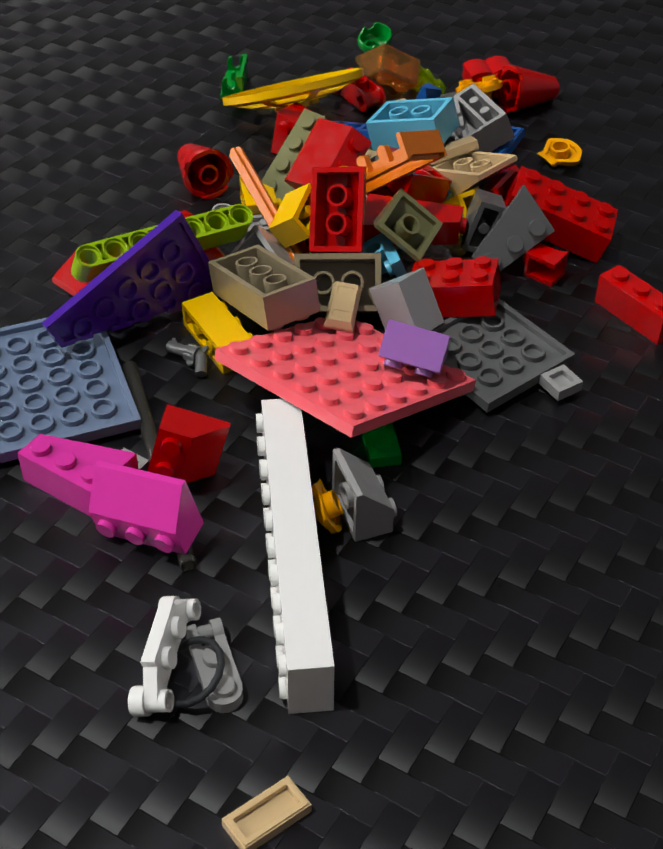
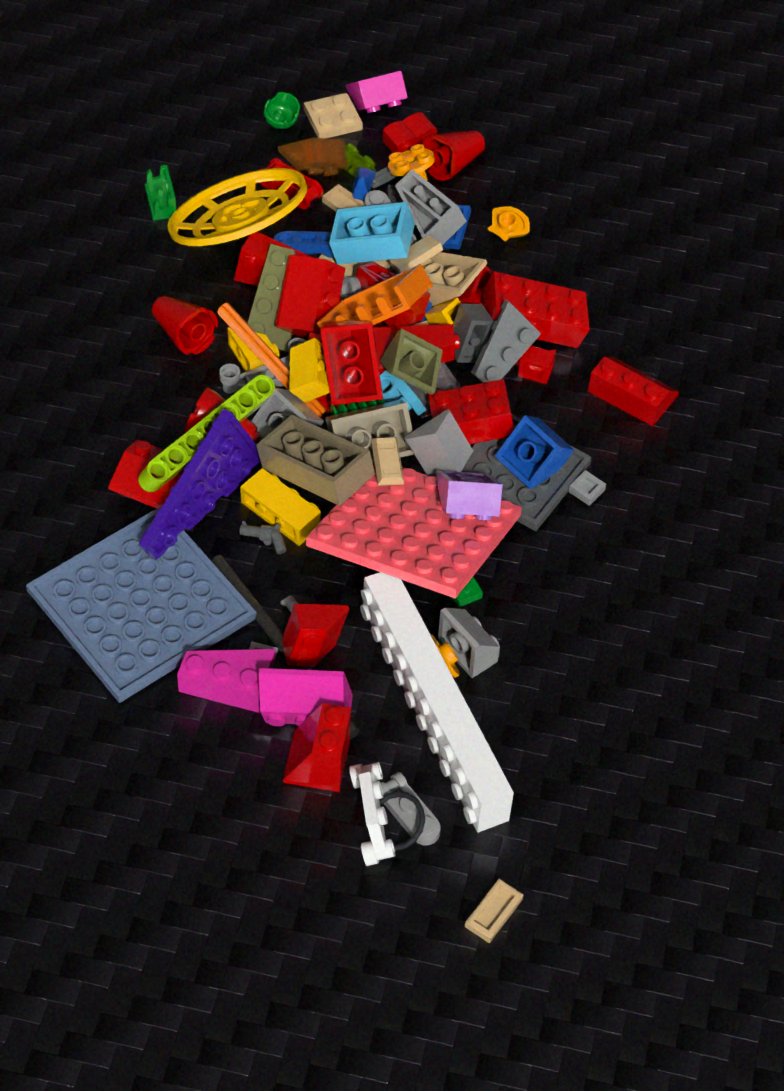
camera: 20 degrees left, 10 degrees up
none -> red slope [283,703,351,792]
none -> tan plate [304,93,363,140]
none -> slope [346,71,408,113]
none -> blue slope [495,415,574,489]

